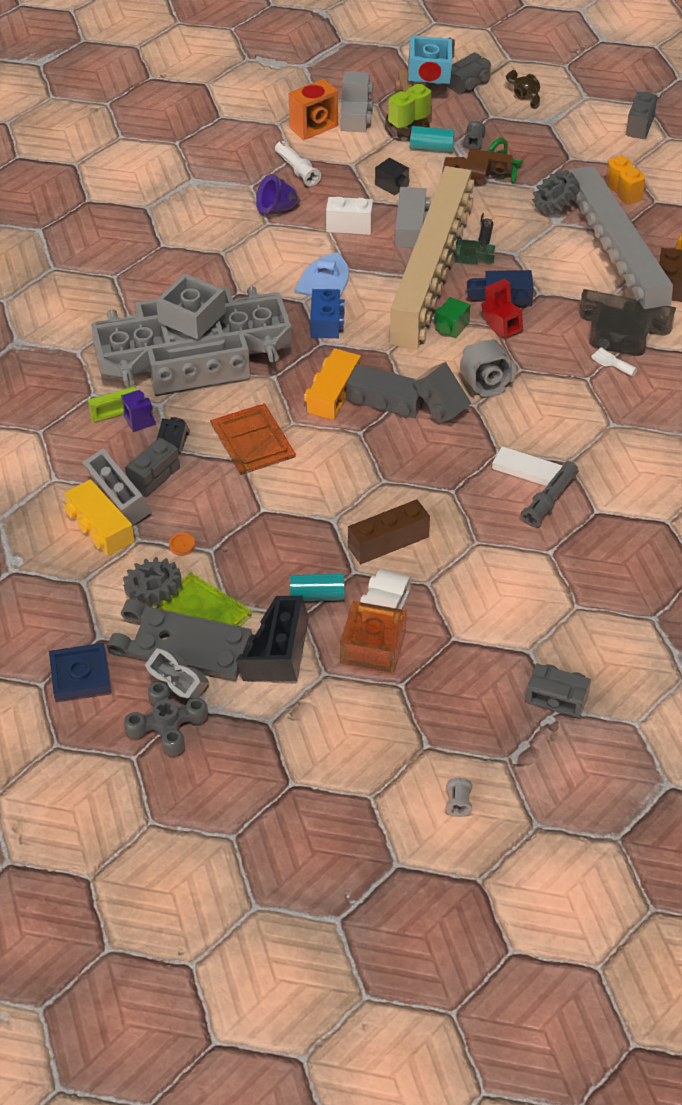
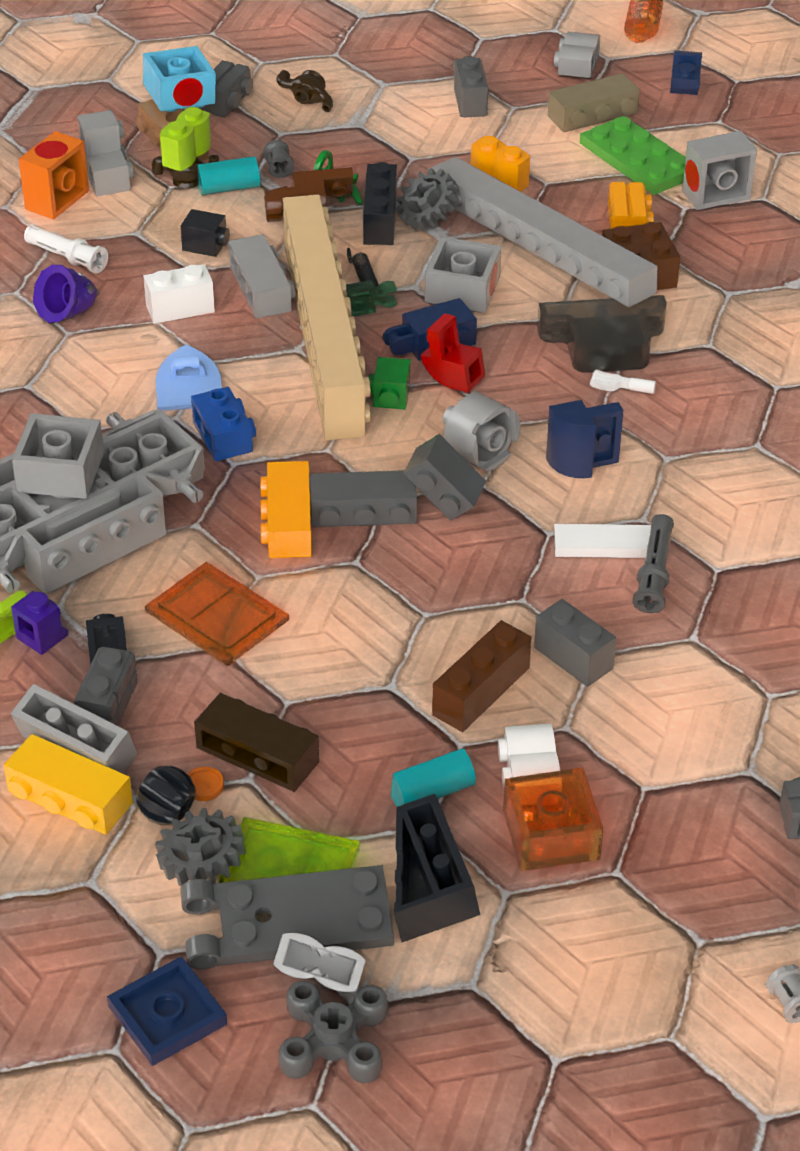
camera: 25 degrees left, 5 degrees down
none -> black piece [136,766,196,825]
none -> dark brown brick [194,693,319,792]
none -> black brick [363,162,397,245]
none -> light grey brick [425,237,501,312]
none -> dark grey brick [534,599,616,687]
none -> dark blue brick [546,400,624,478]

